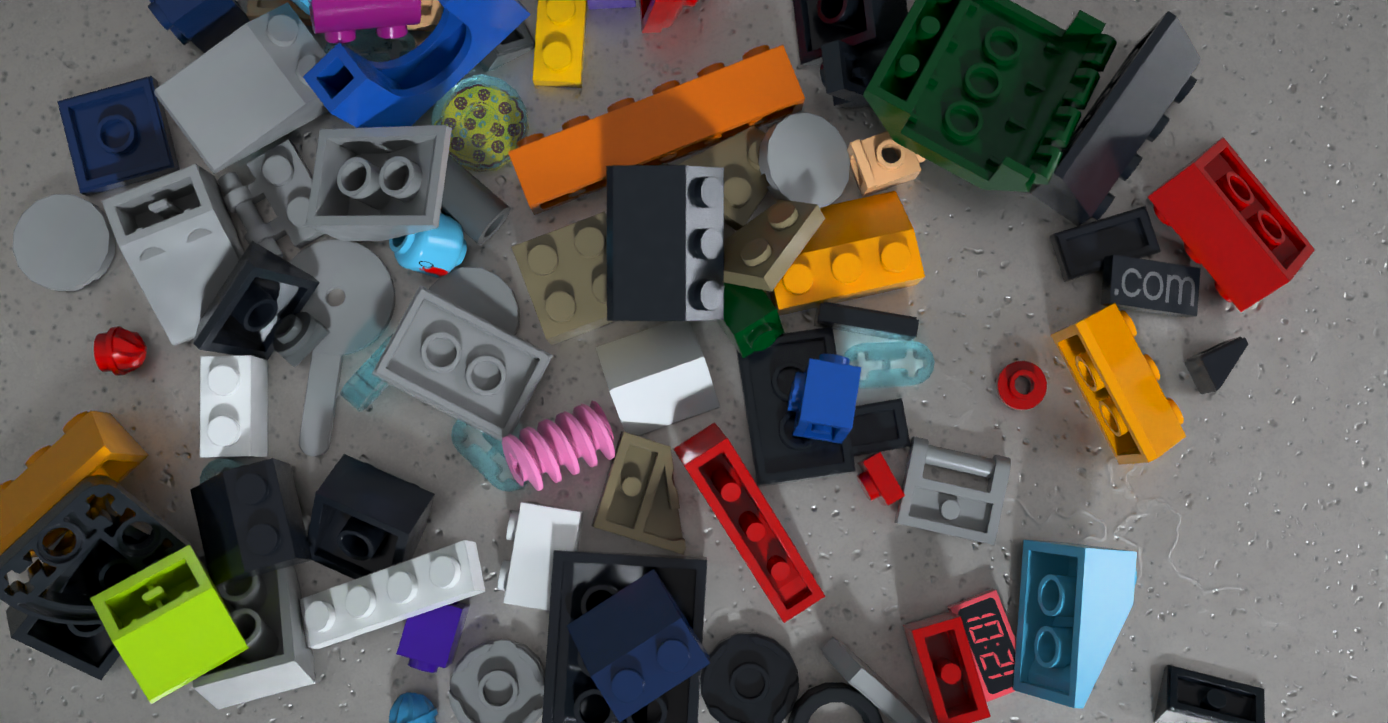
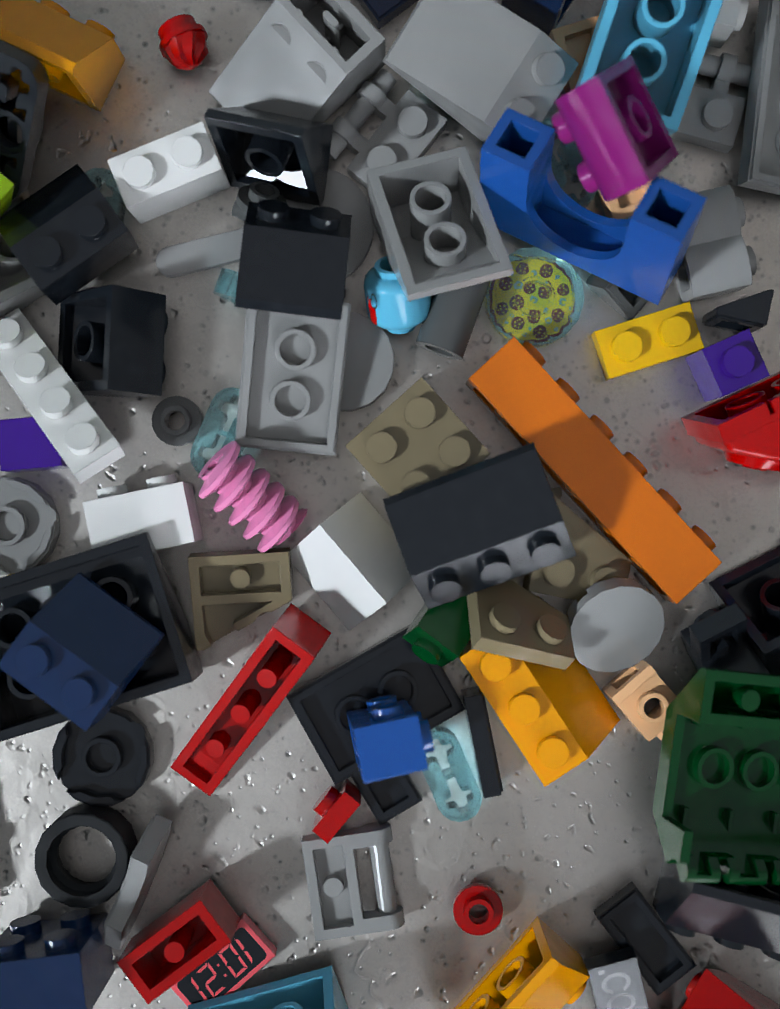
camera: 70 degrees right, 5 degrees up
none -> dark grey plate [152,396,203,446]
none -> black slope [235,199,352,320]

